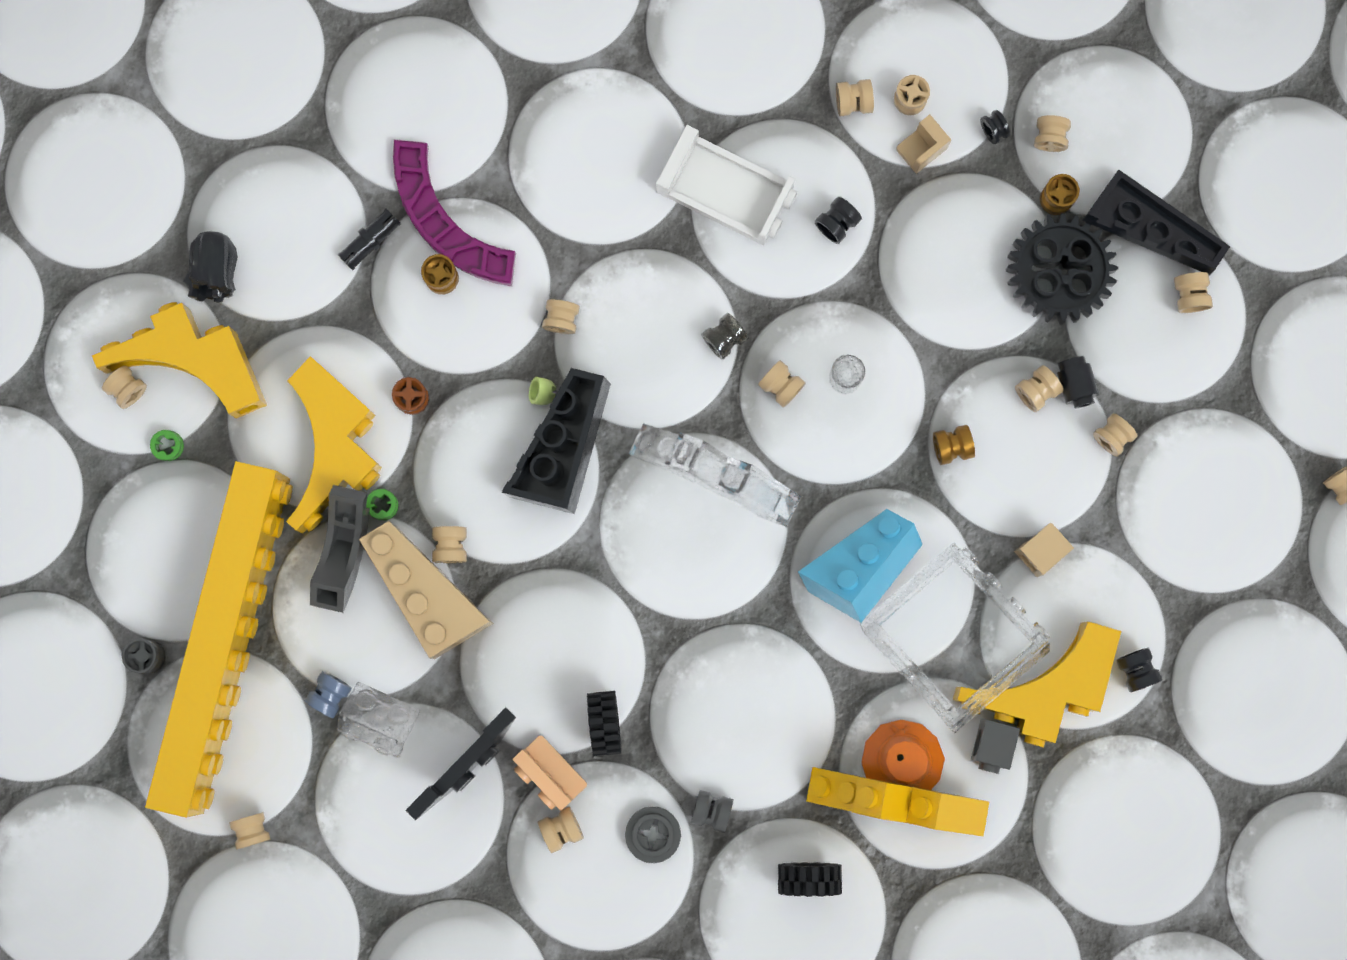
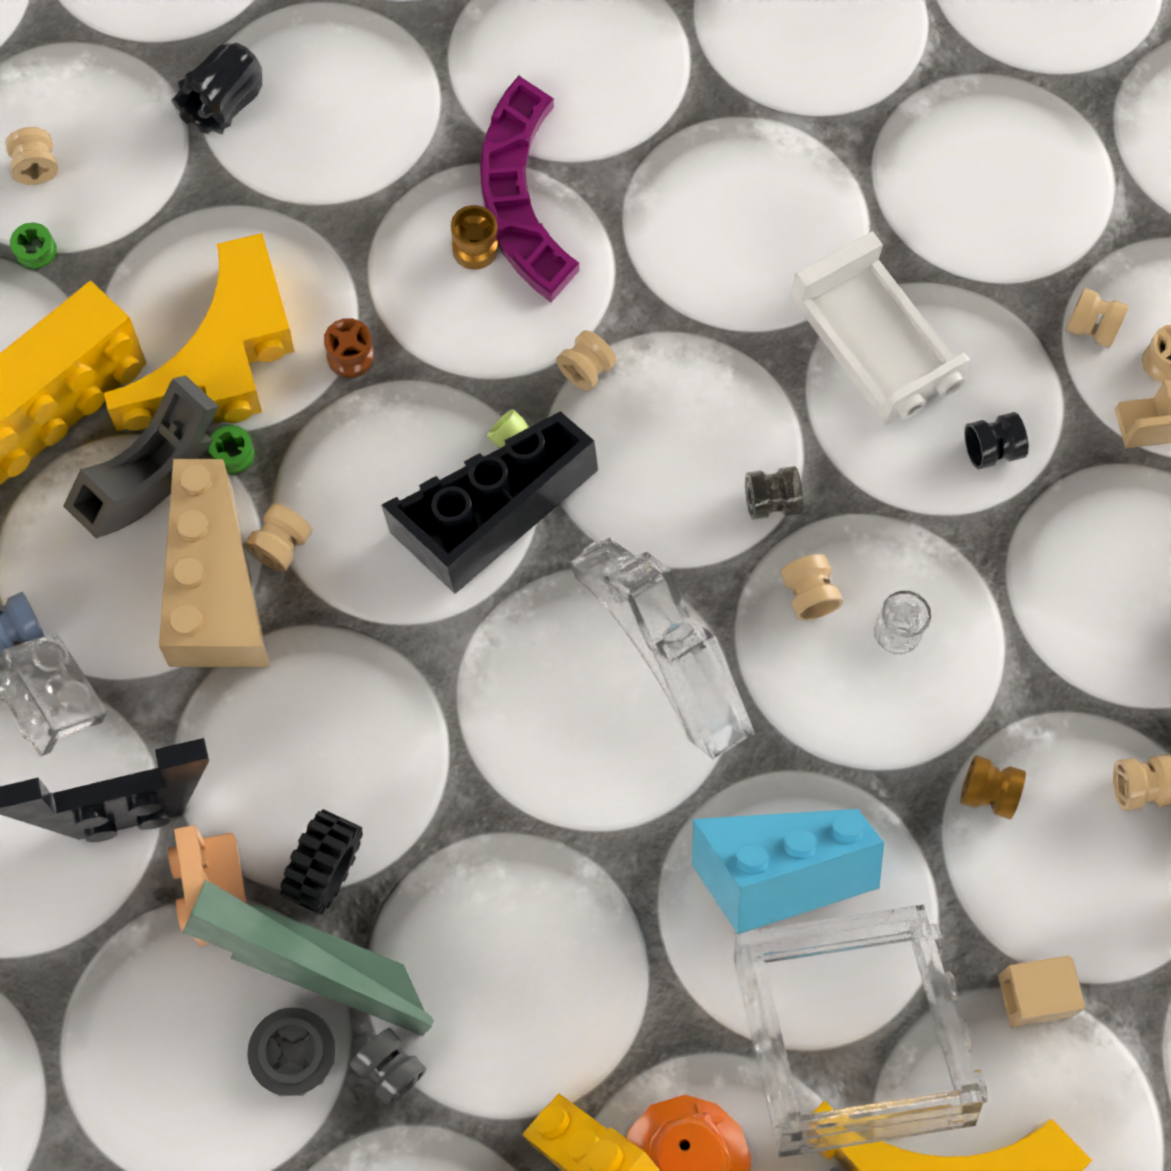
camera: 25 degrees right, 15 degrees down
yellow arch [92,302,267,419] -> none
black pin [338,208,401,270] -> none
tan wheel [538,806,584,853] -> none
none -> sand green wedge [183,880,434,1036]

